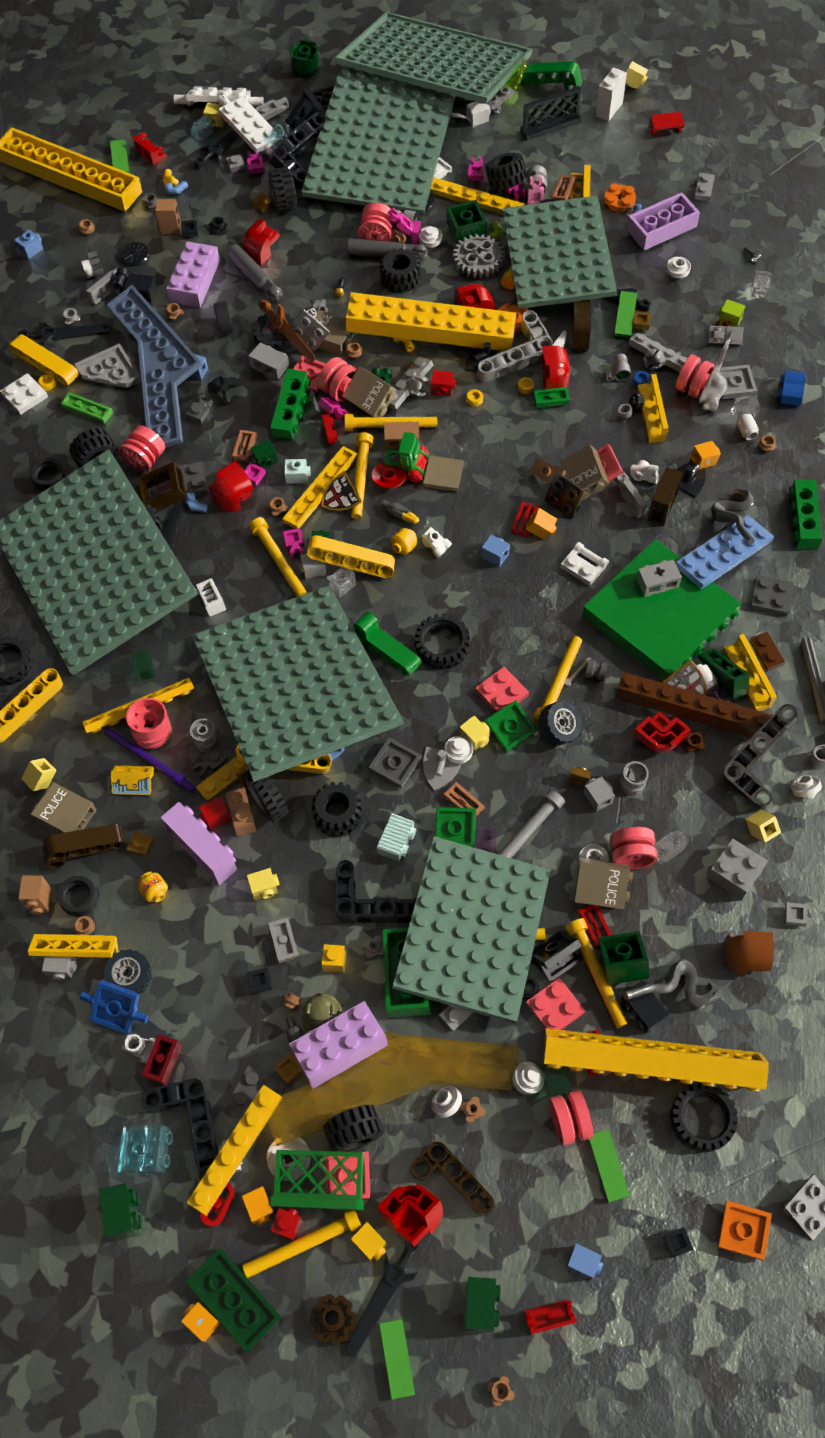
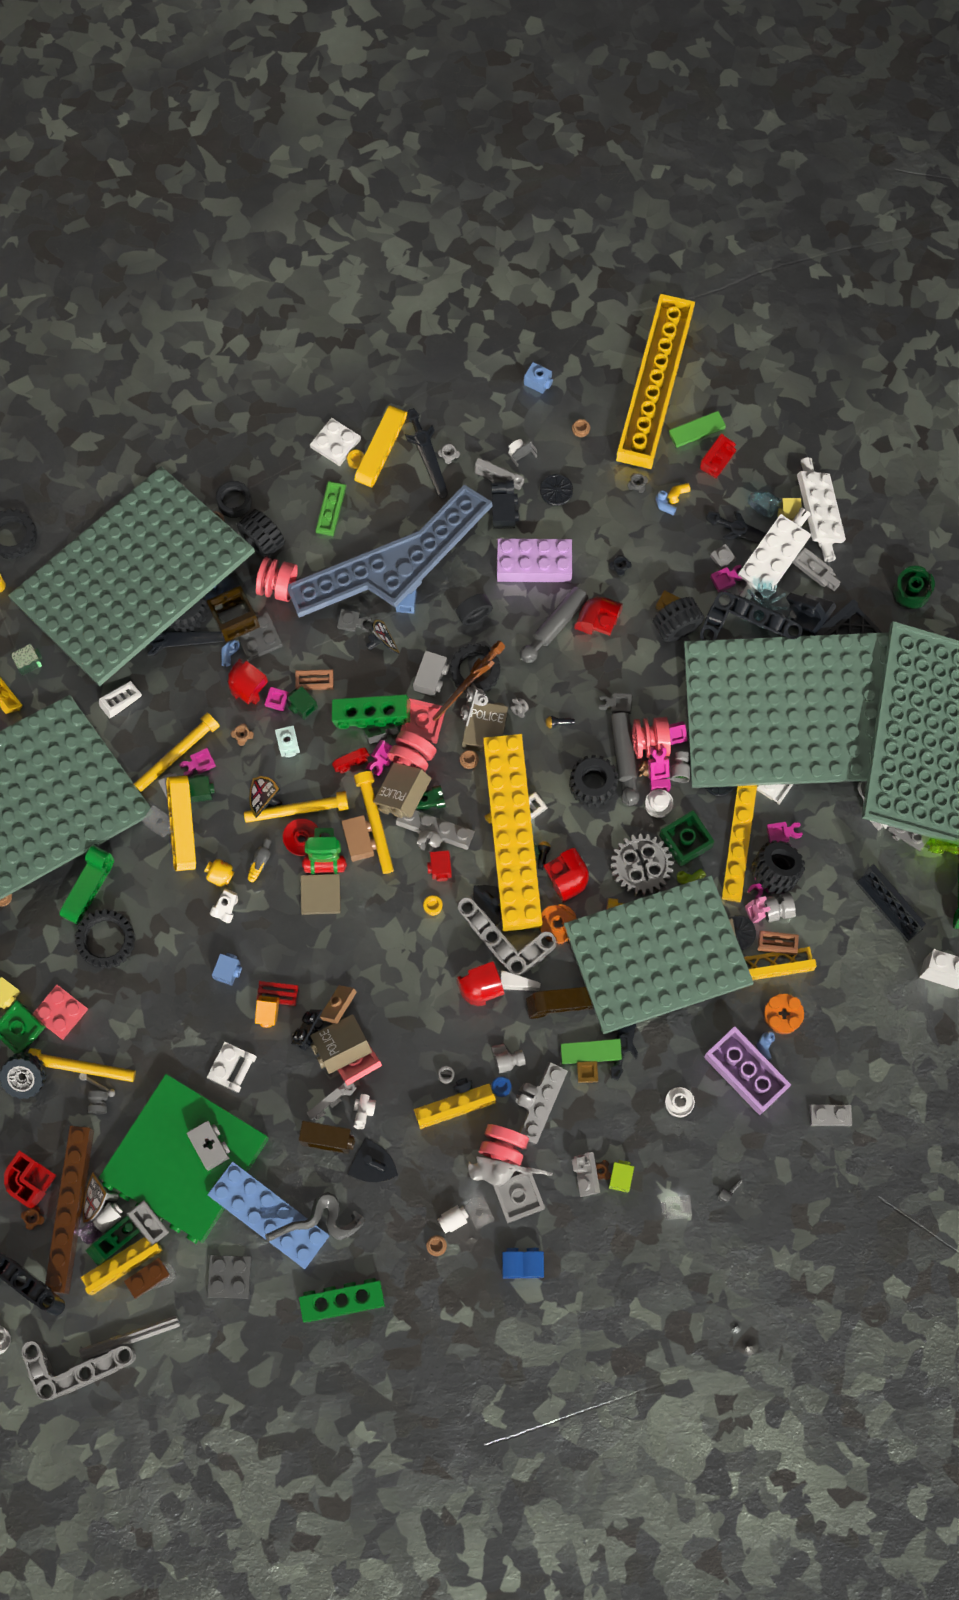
camera: 75 degrees right, 10 degrees up
light grey plate [74,344,141,388] -> none
medium nougat brick [153,199,181,235] -> none
medium nougat plate [164,303,184,320] -> none
black plate [181,220,198,238] -> none
yellow plate [283,446,358,529] -> none
yellow tile [517,377,534,394] -> none
green plate [533,387,570,408] -> none
red hinge [649,111,685,136] -> none
light orange brick [690,441,721,470] -> none
none -> light grey slope [127,1200,169,1246]
none -> dark grey plate [599,693,633,714]

